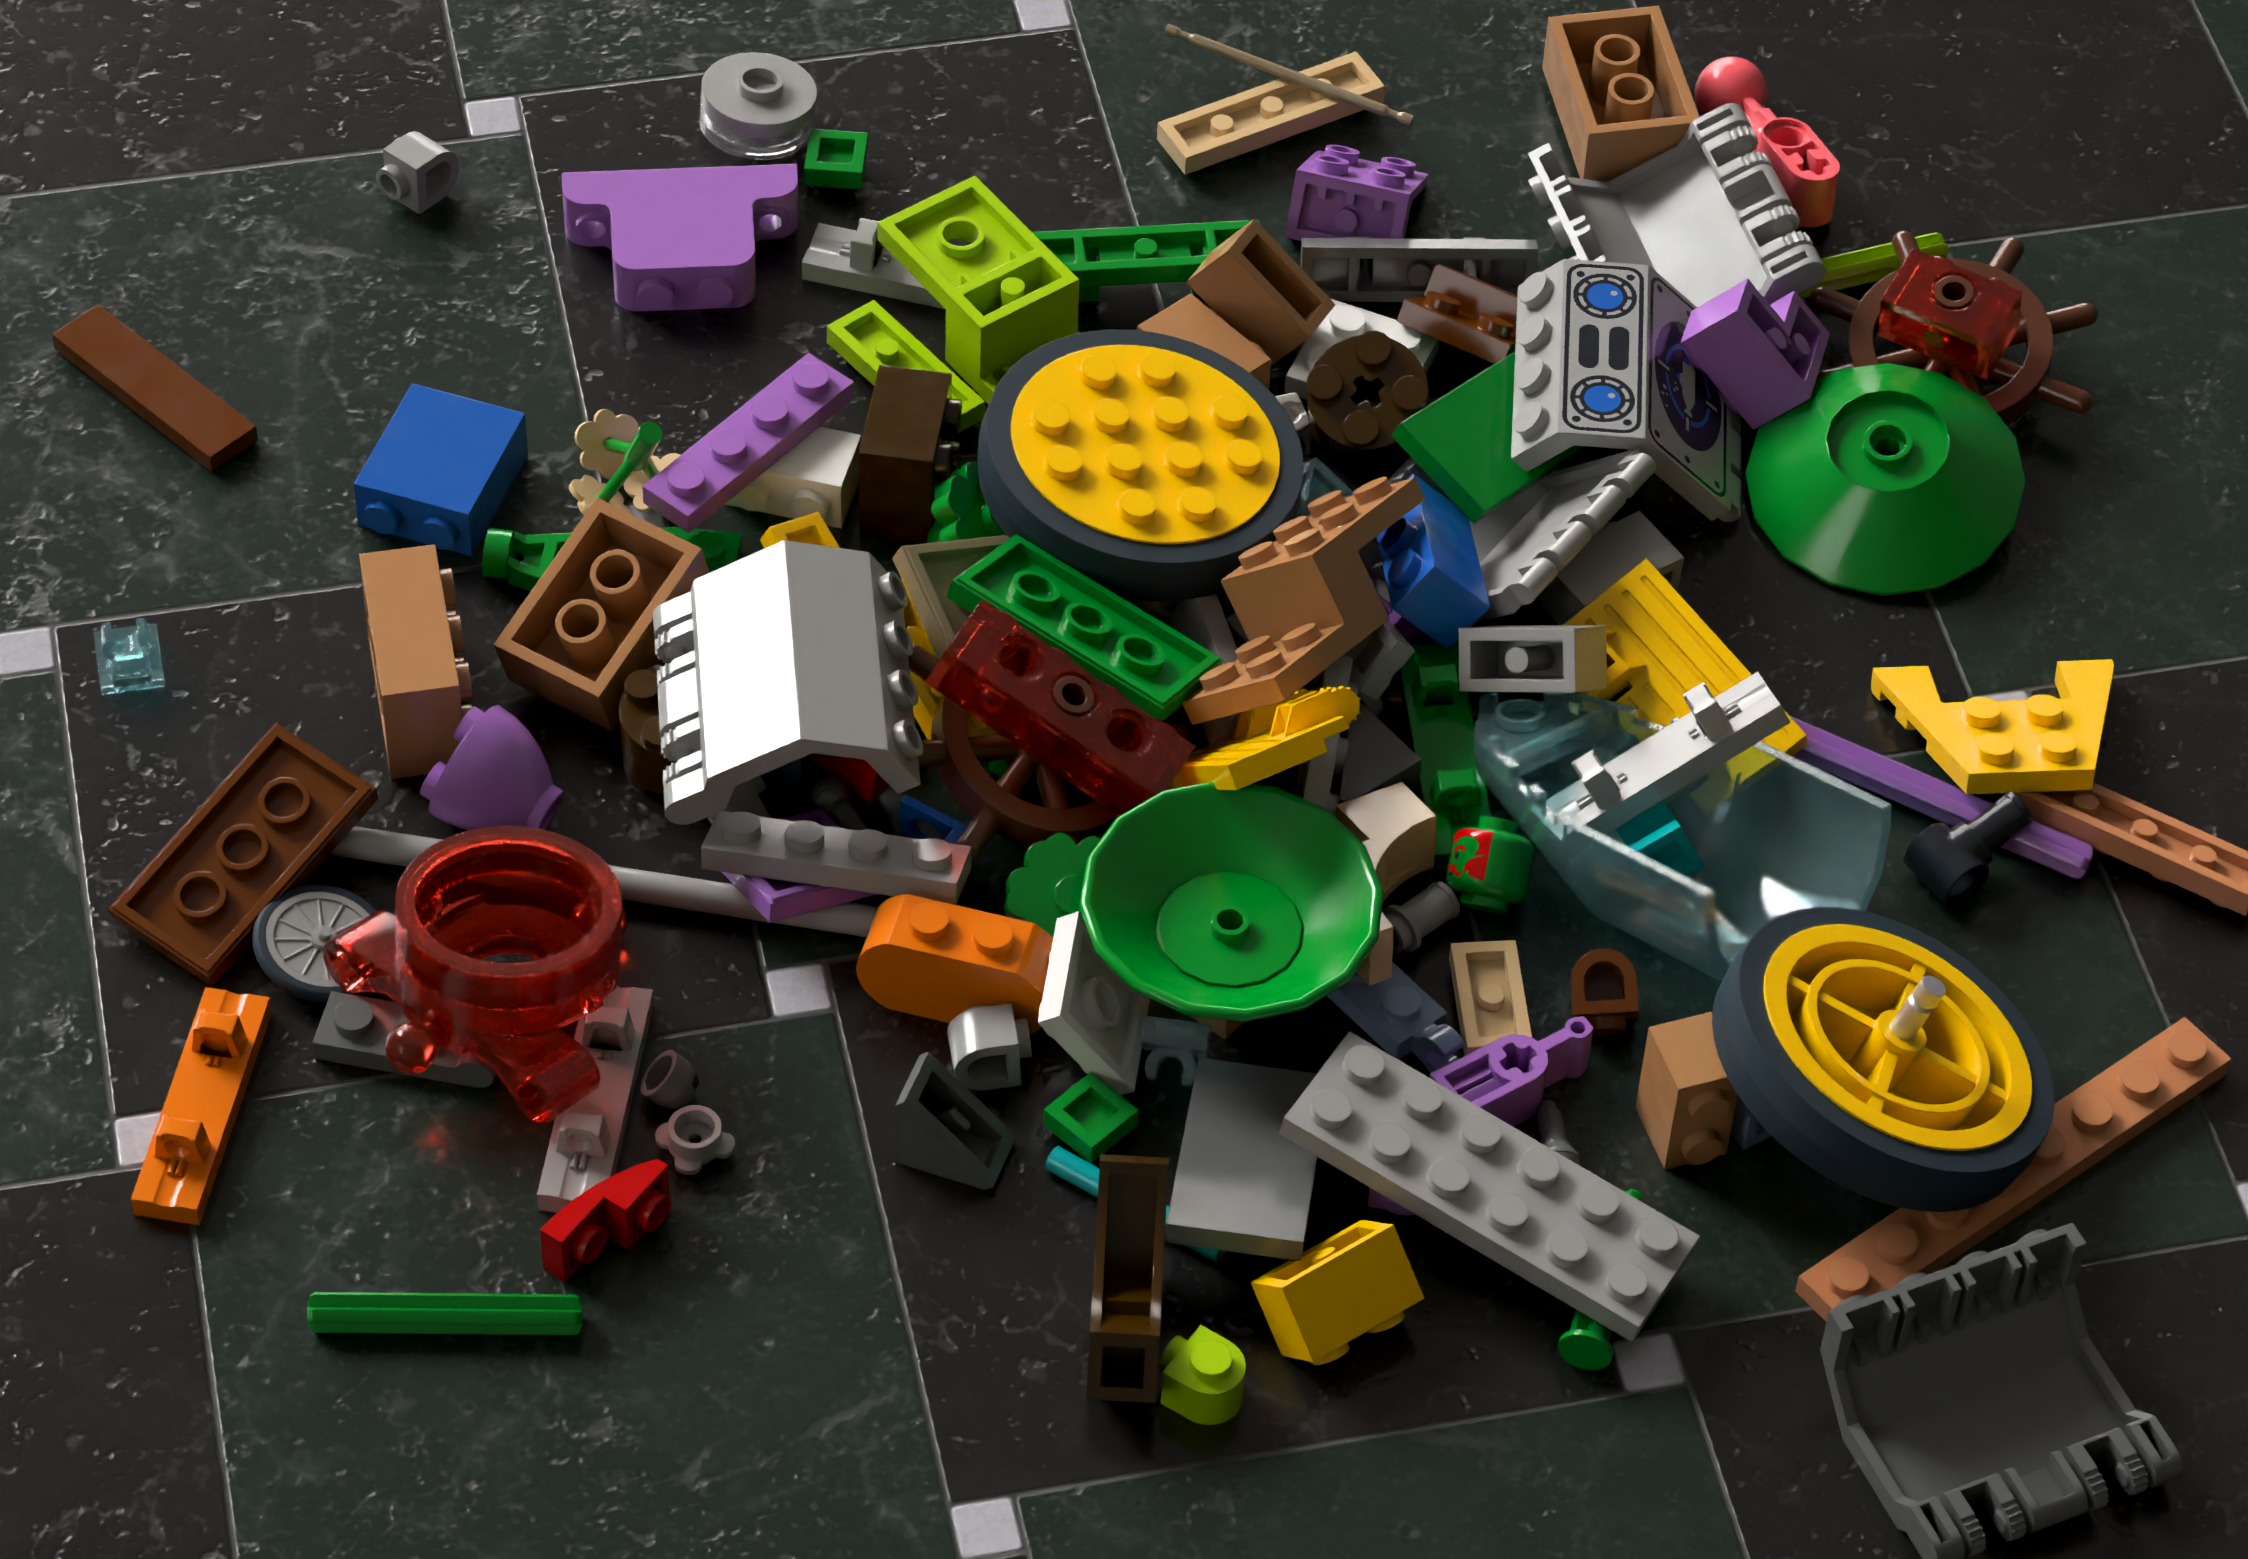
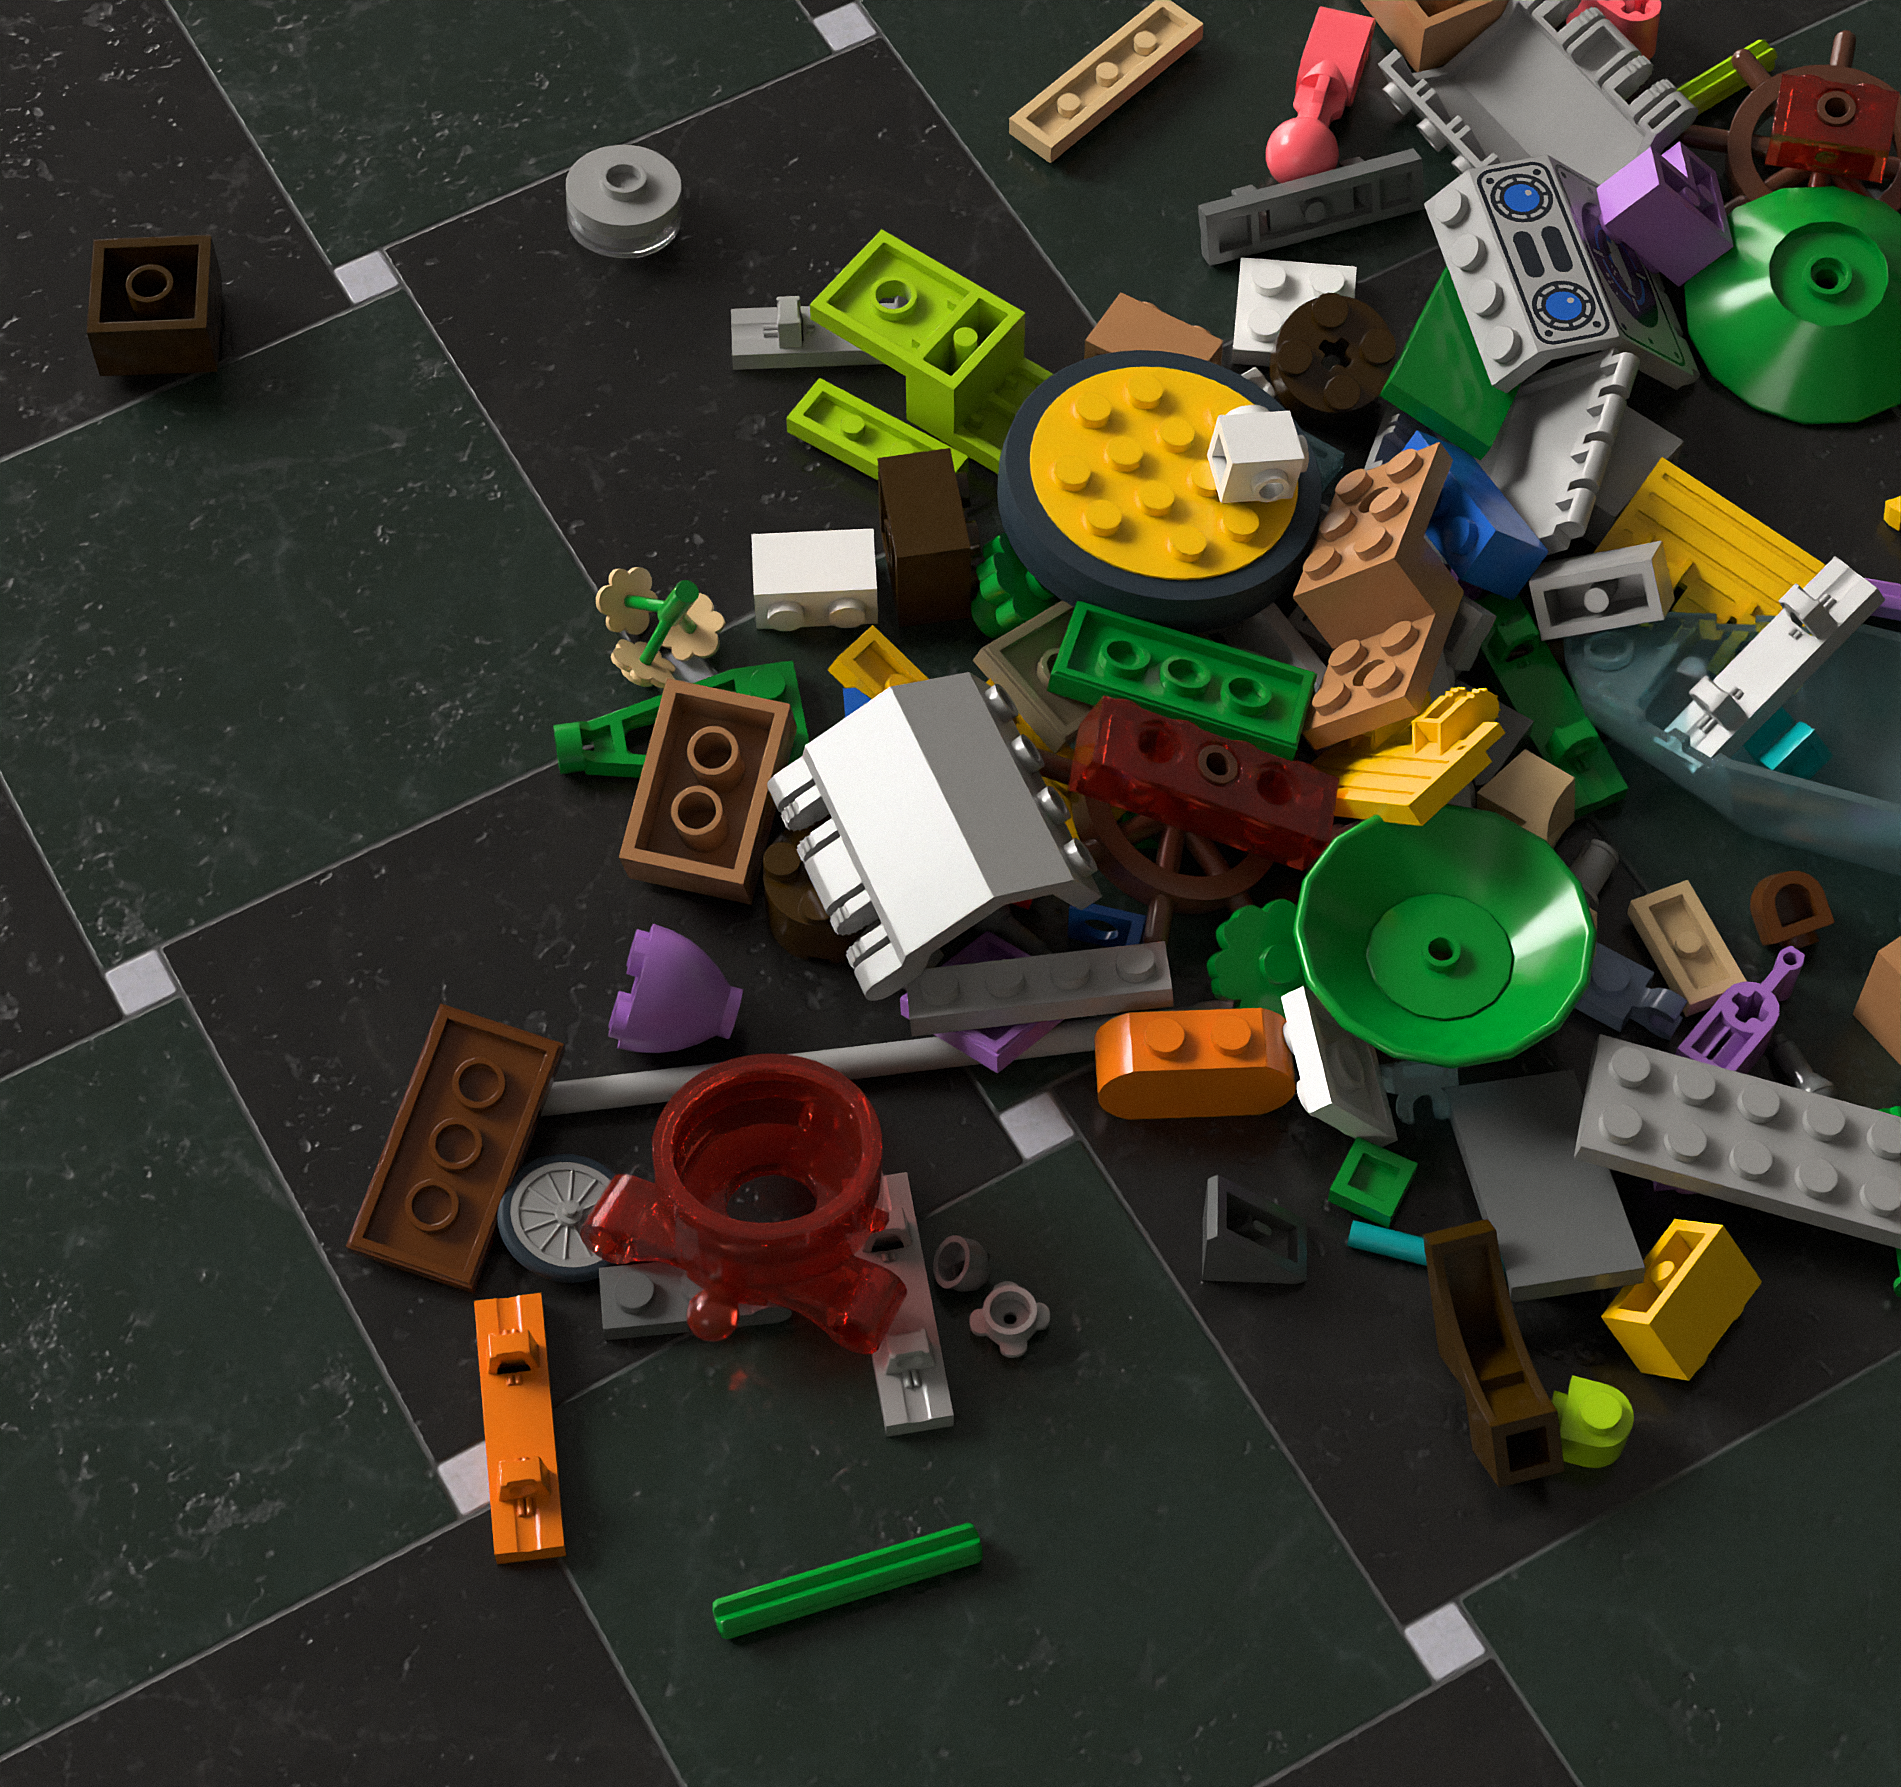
camera: 15 degrees left, 10 degrees up
reddish brown tile [52,304,258,472] -> none
clear light blue tile [93,618,165,695] -> none
blue brick [354,383,528,556] -> none
medium nougat brick [359,544,473,779] -> none
light grey plate [376,131,459,214] -> none
red slope [540,1159,672,1282] -> none
medium lavender brick [562,164,799,311] -> none
medium lavender plate [642,353,854,533] -> none
green plate [804,128,868,190] -> none
light grey plate [947,1003,1032,1090] -> none
green hinge [1032,220,1260,302] -> none
dark tan piece [1164,24,1415,127] -> none
medium nougat brick [1186,219,1335,365] -> none
medium lavender bracket [1284,145,1428,241] -> none
reddish brown bracket [1396,264,1517,364] -> none
green head [1445,816,1535,914] -> none
none -> dark brown brick [87,235,222,377]
none -> white brick [1207,405,1309,503]
none -> coral beam [1266,6,1375,183]

